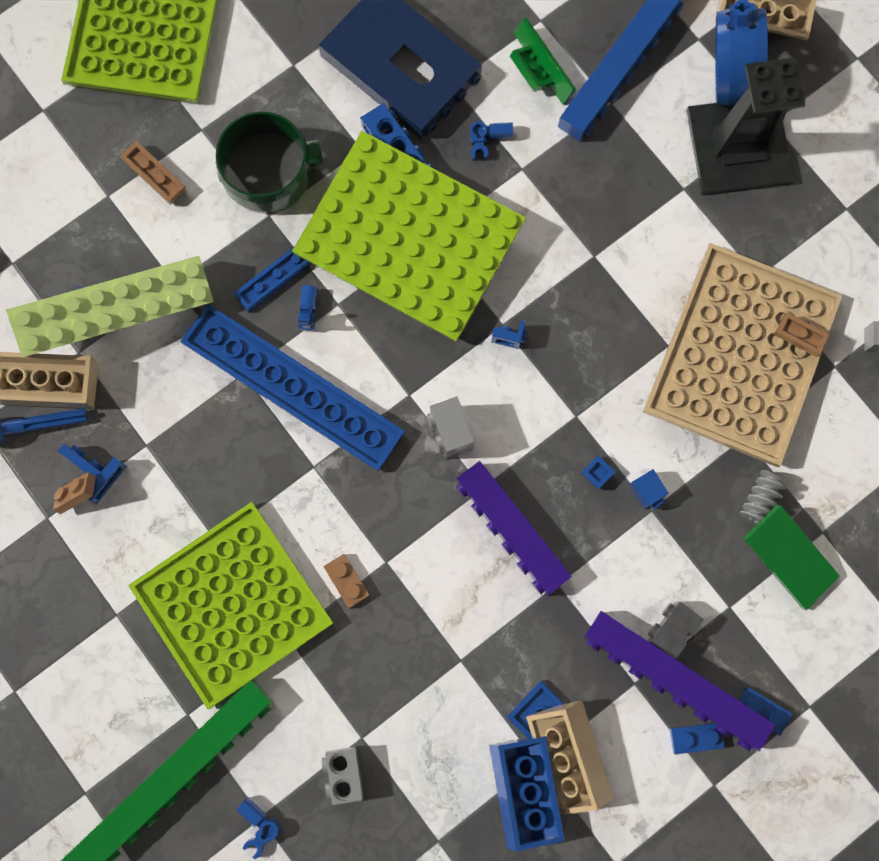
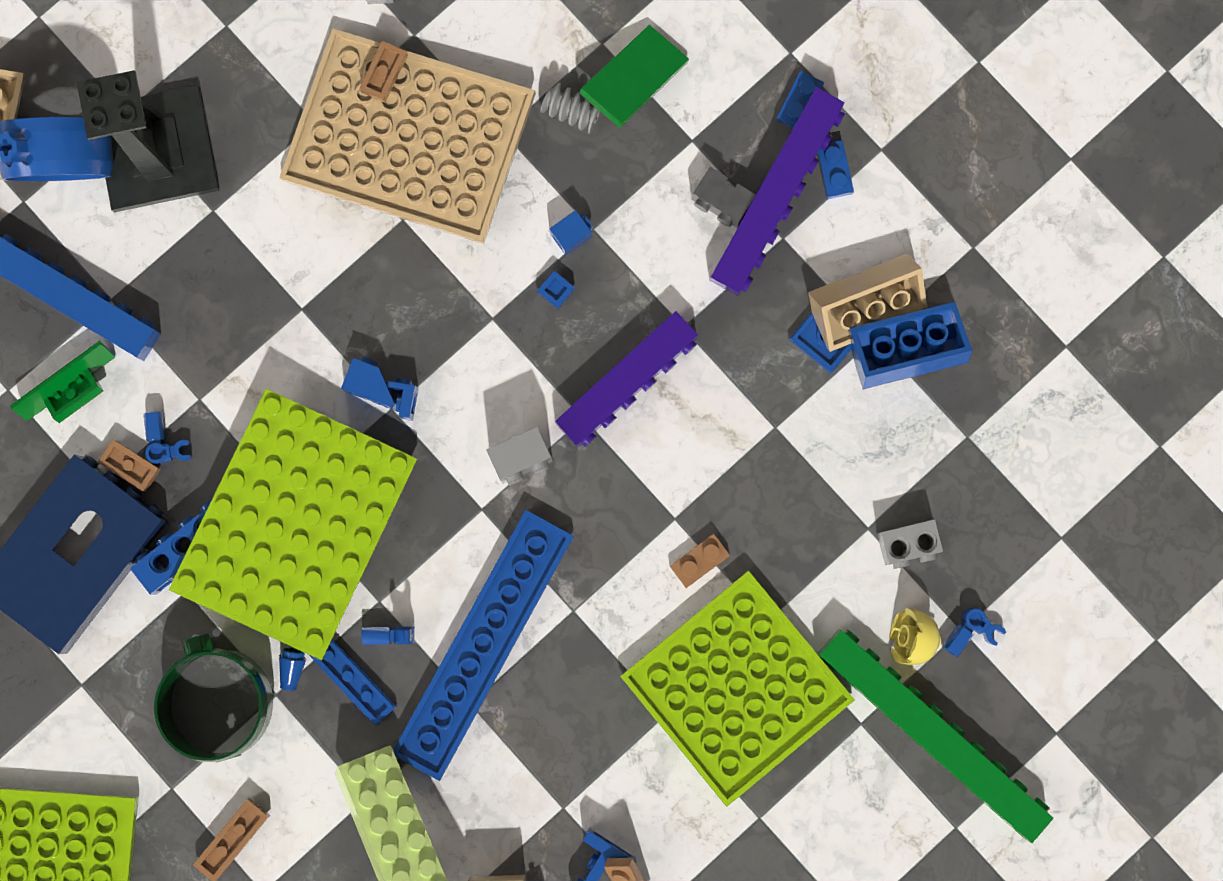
camera: 95 degrees left, 5 degrees up
none -> medium nougat plate [98,439,161,492]
none -> blue cone [279,648,306,691]
none -> blue slope [341,356,396,411]
none -> light yellow cylinder [889,608,941,665]

